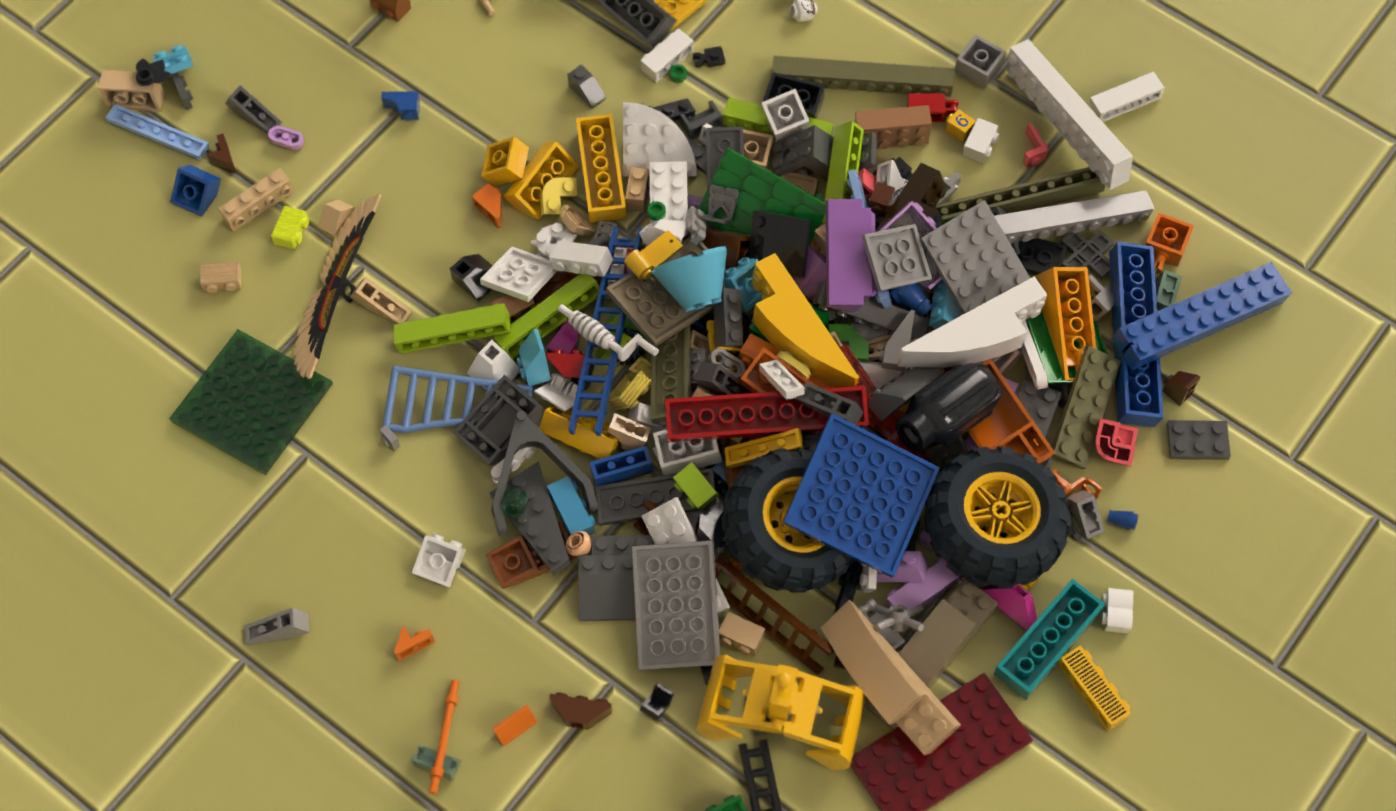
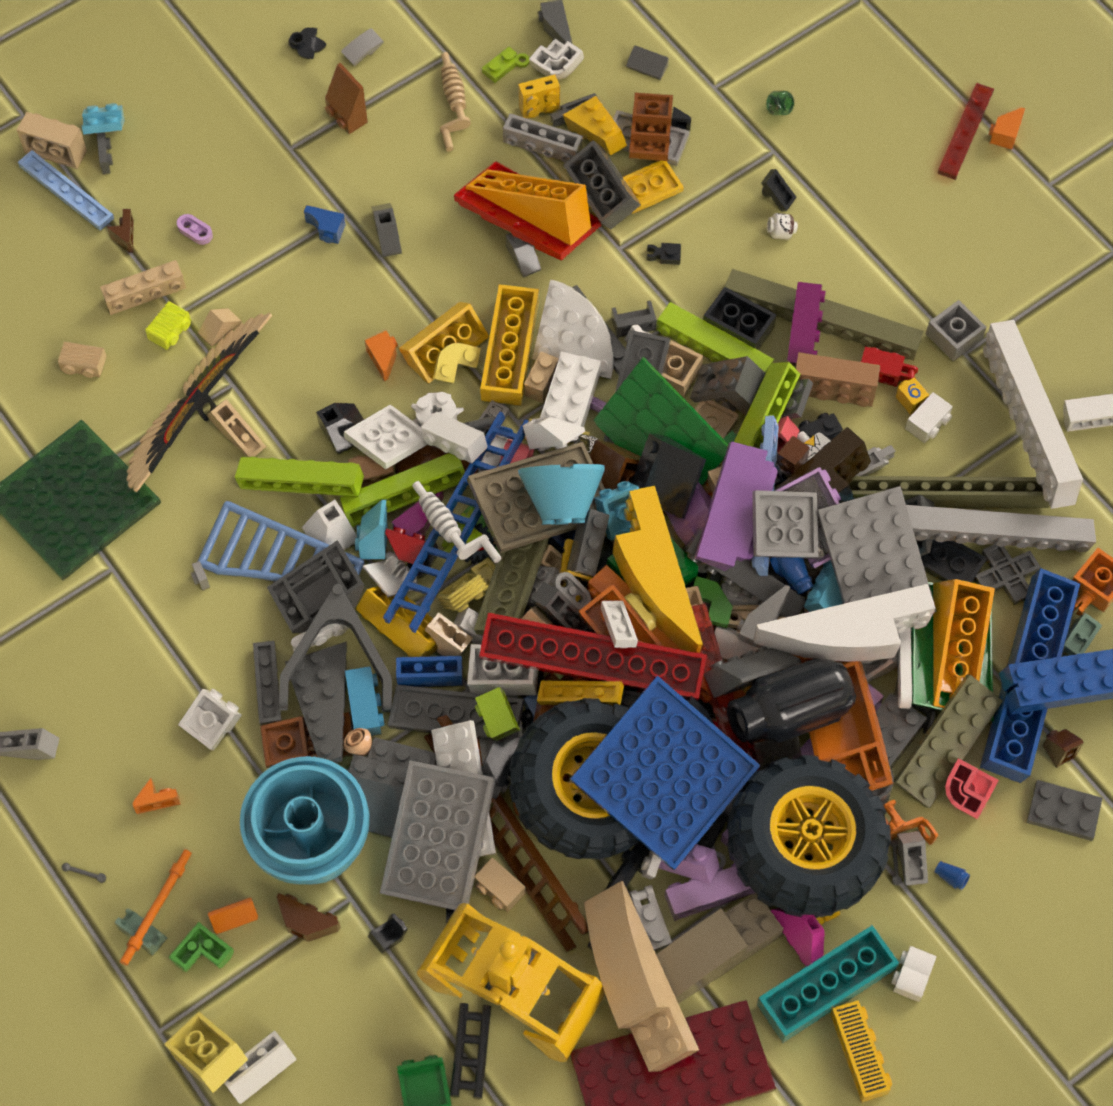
camera: 15 degrees right, 0 degrees up
black plate [136,58,171,86] -> none
blue slope [170,165,221,216] -> none
dark grey slope [225,85,282,134] -> none
yellow brick [481,137,529,187] -> none
clear green head [500,487,529,517] -> none
tan plate [560,204,596,237] -> none
yellow door [624,230,683,280] -> none
white brick [641,28,694,83] -> none
green tile [647,201,666,221] -> none
black plate [648,98,696,121] -> none
green tile [669,64,687,83] -> none
light grey hinge [687,206,706,245] -> none
flat silver piece [702,185,739,223] -> none
white brick [761,89,810,142] -> none
dark grey slope [796,382,863,425] -> none
light grey bar [874,605,924,632] -> none
white slope [876,160,905,191] -> none
coral bracket [1023,123,1048,168] -> none
light grey brick [1088,274,1114,322] -> none
none -> dark grey hinge [61,863,107,883]
none -> bright green brick [168,922,234,973]
none -> medium azure piece [240,756,370,885]
none -> dark grey plate [253,641,282,726]
none -> dark grey slope [371,203,402,257]
none -> light orange piece [454,161,602,261]
none -> magenta brick [787,282,826,366]

